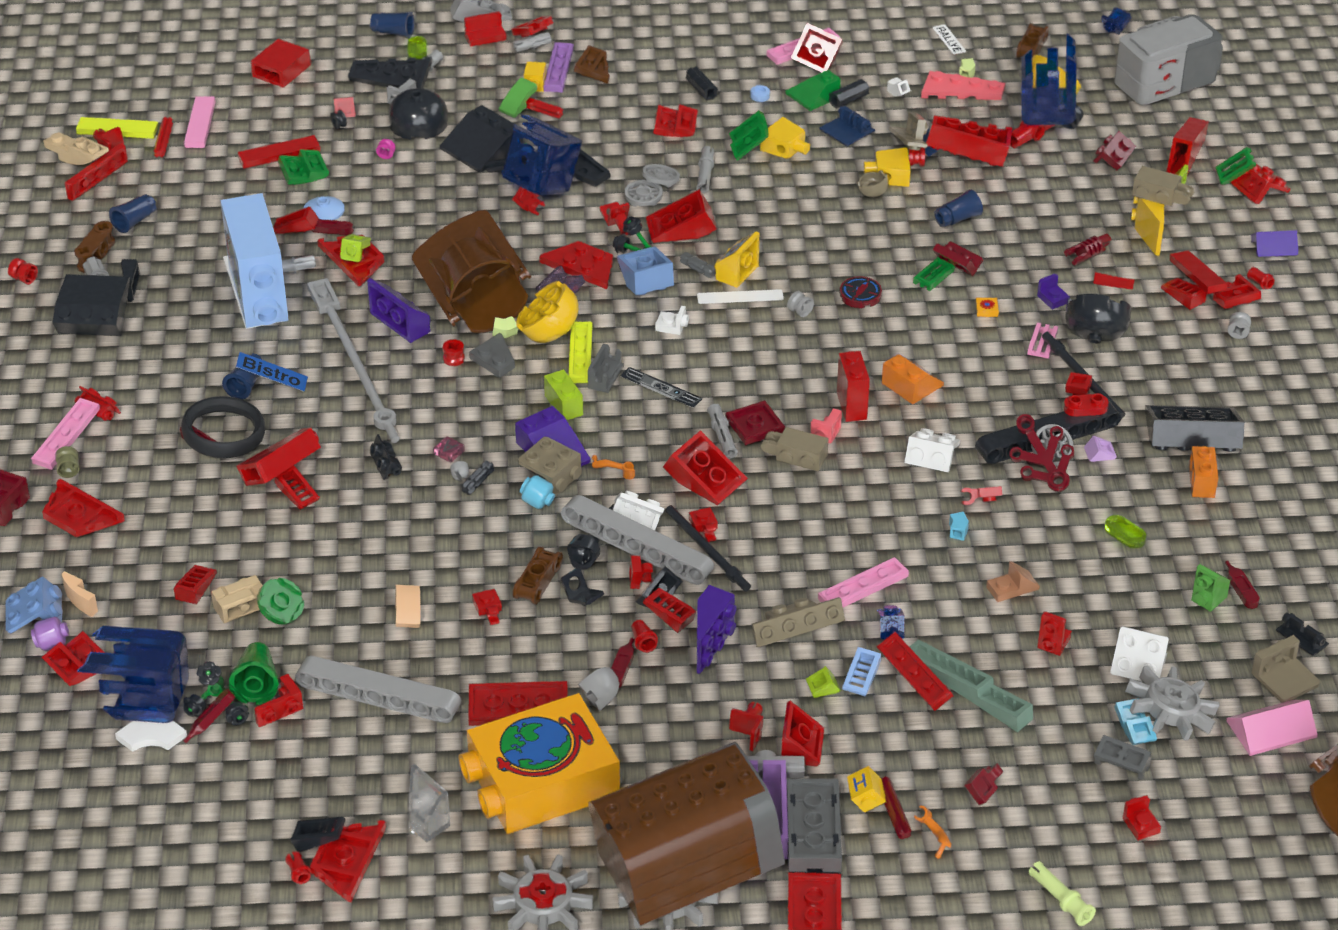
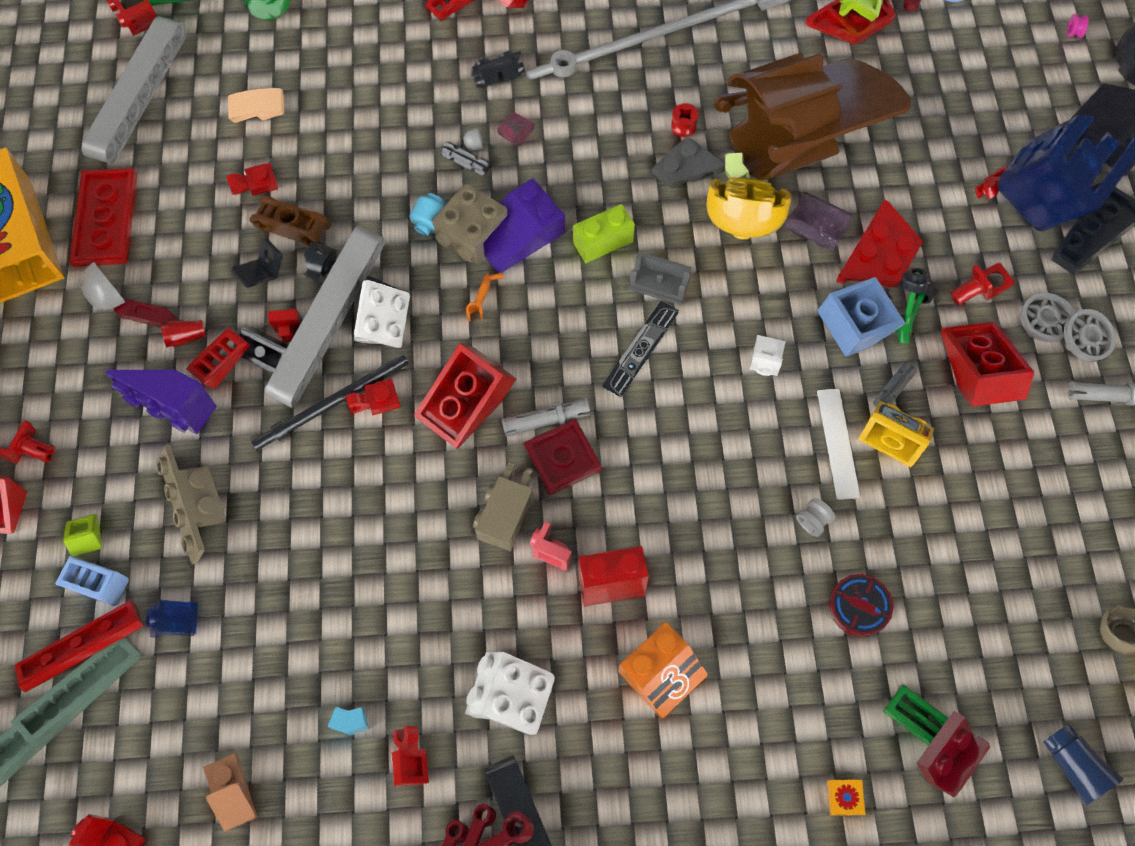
camera: 90 degrees right, 25 degrees up
dark purple slope [367,278,430,343] -> none
neon yellow tile [569,322,592,383] -> none
bright pink tile [818,557,909,607] -> none

